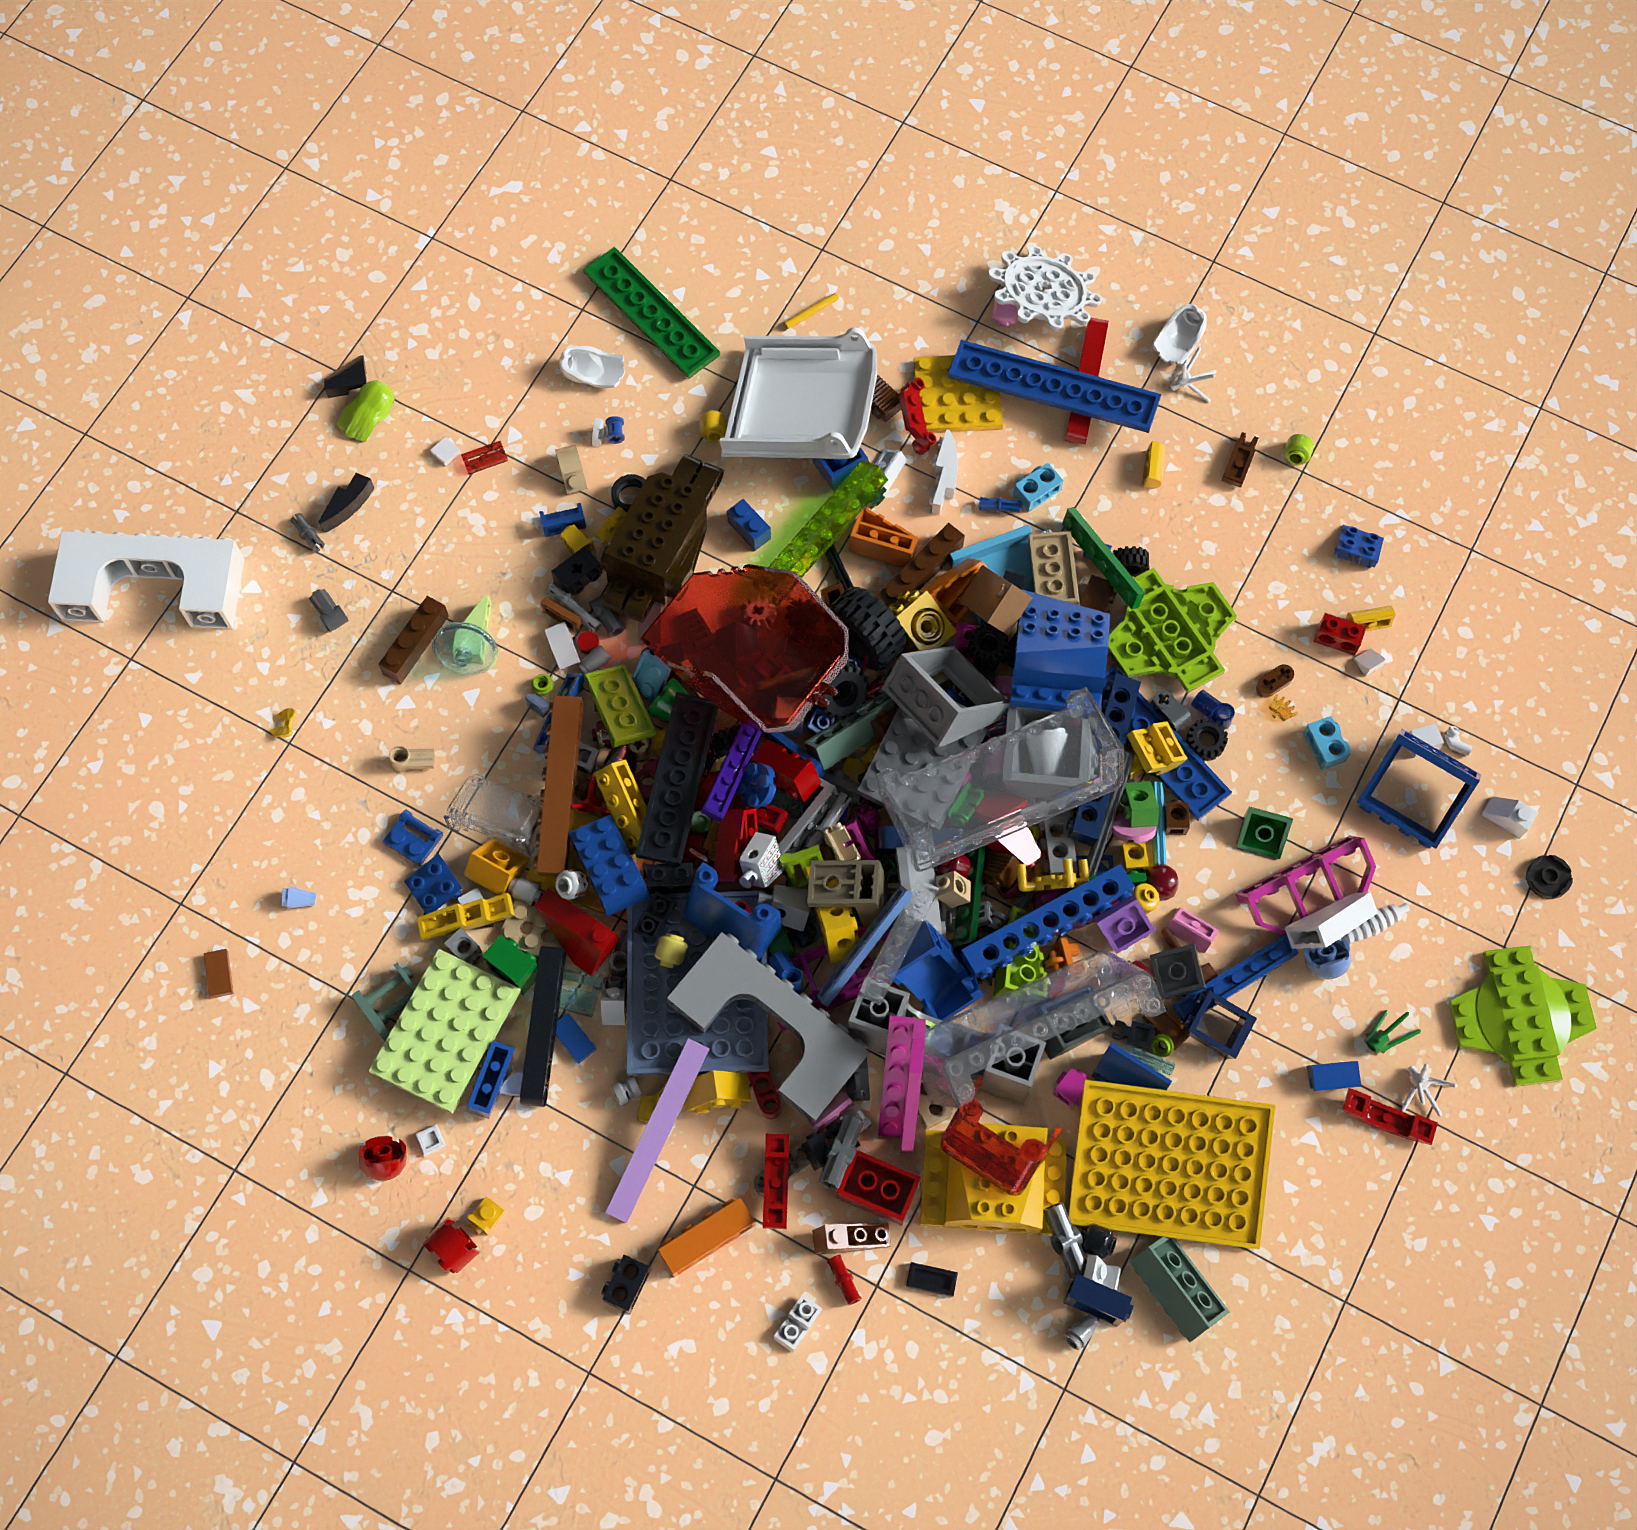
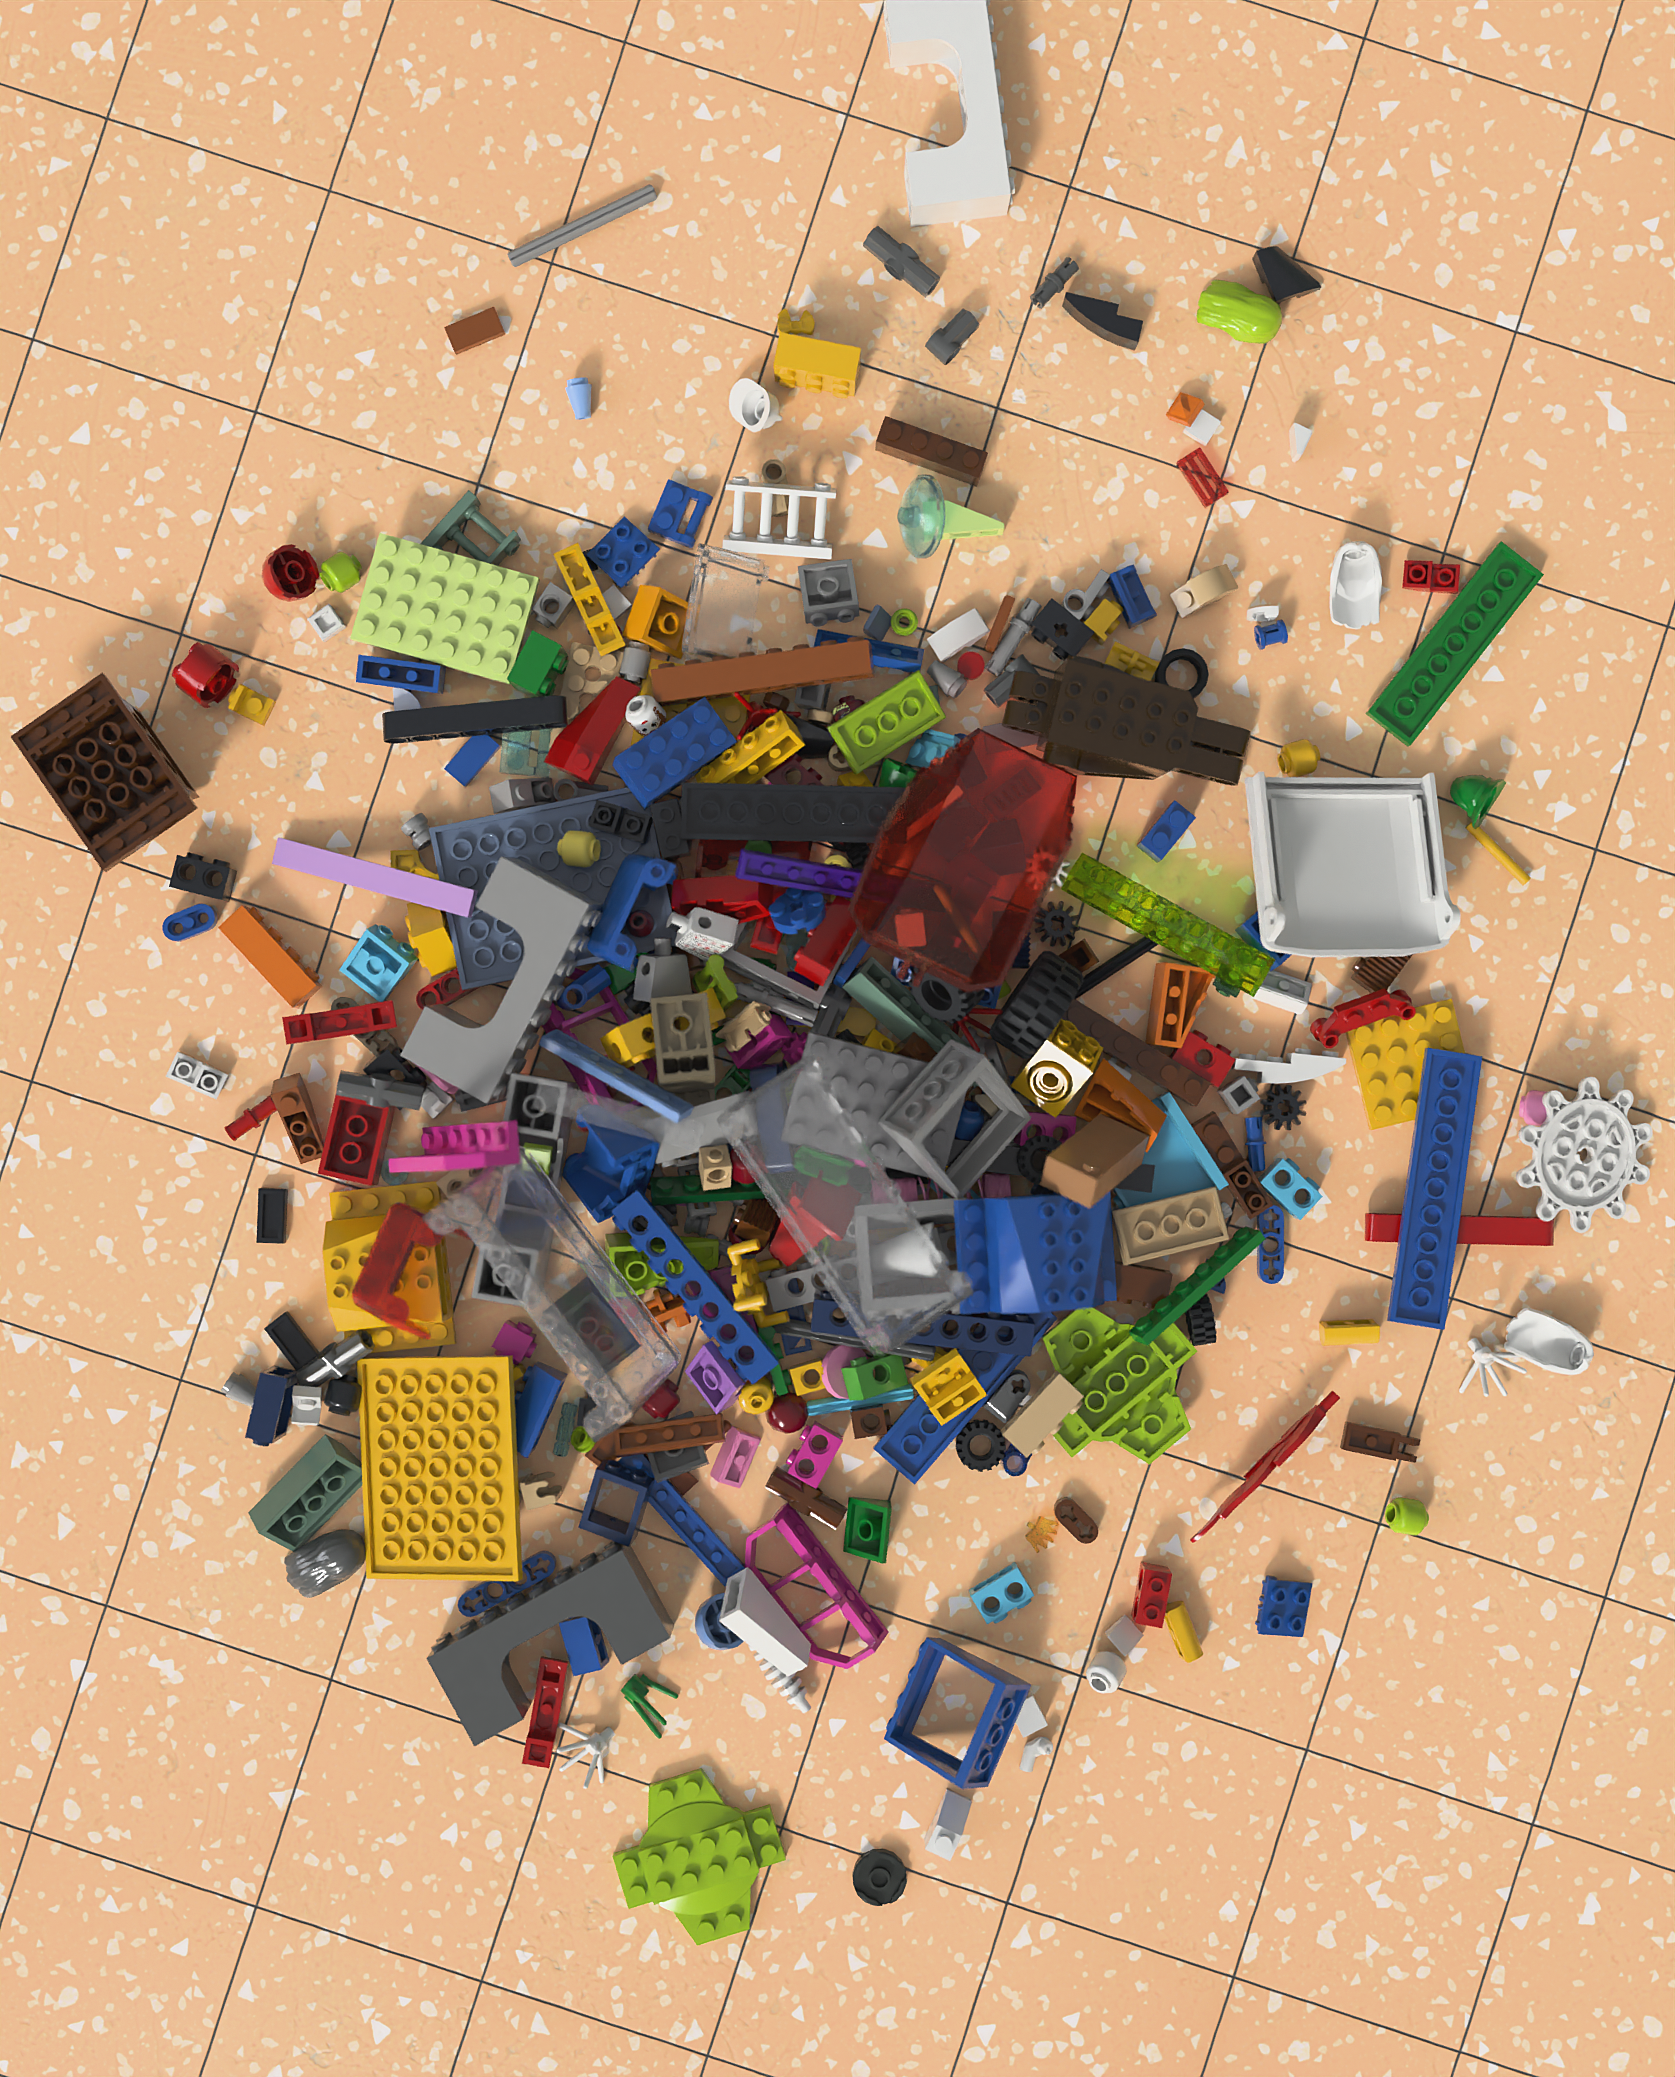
camera: 80 degrees right, 20 degrees up
none -> reddish brown wedge [10,673,199,872]
none -> blue plate [162,904,218,942]
none -> black tile [264,1311,320,1371]
none -> dark grey hair [284,1529,366,1598]
none -> lime head [319,552,362,593]
none -> medium azure plate [339,924,418,1002]
none -> clear light blue plate [381,1160,409,1185]
none -> dark grey arch [426,1541,674,1747]
none -> blue beam [458,1551,557,1617]
none -> light grey axle [507,184,657,267]
none -> tan hinge [519,1471,563,1511]
none -> dark orange tile [613,1413,726,1458]
none -> white fence [722,476,837,559]
none -> white piece [729,378,783,433]
none -> reddish brown piece [765,1466,847,1530]
none -> yellow brick [773,332,861,398]
none -> dark pink brick [786,1421,843,1489]
none -> light grey plate [798,559,860,627]
none -> dark grey piece [863,226,940,298]
none -> tan brick [1000,1370,1084,1457]
none -> light grey plate [1061,569,1110,621]
none -> white head [1086,1651,1127,1693]
none -> orange tile [1166,392,1205,427]
none -> red brick [1169,1029,1236,1088]
none -> red piece [1190,1390,1340,1543]
none -> reddish brown slope [1191,1111,1273,1220]
none -> light grey brick [1217,1076,1261,1114]
none -> blue beam [1257,1205,1284,1284]
none -> black gear [1260,1085,1307,1130]
none -> white slope [1289,423,1312,462]
none -> red slope [1402,560,1460,594]
none -> green piece [1450,775,1506,829]

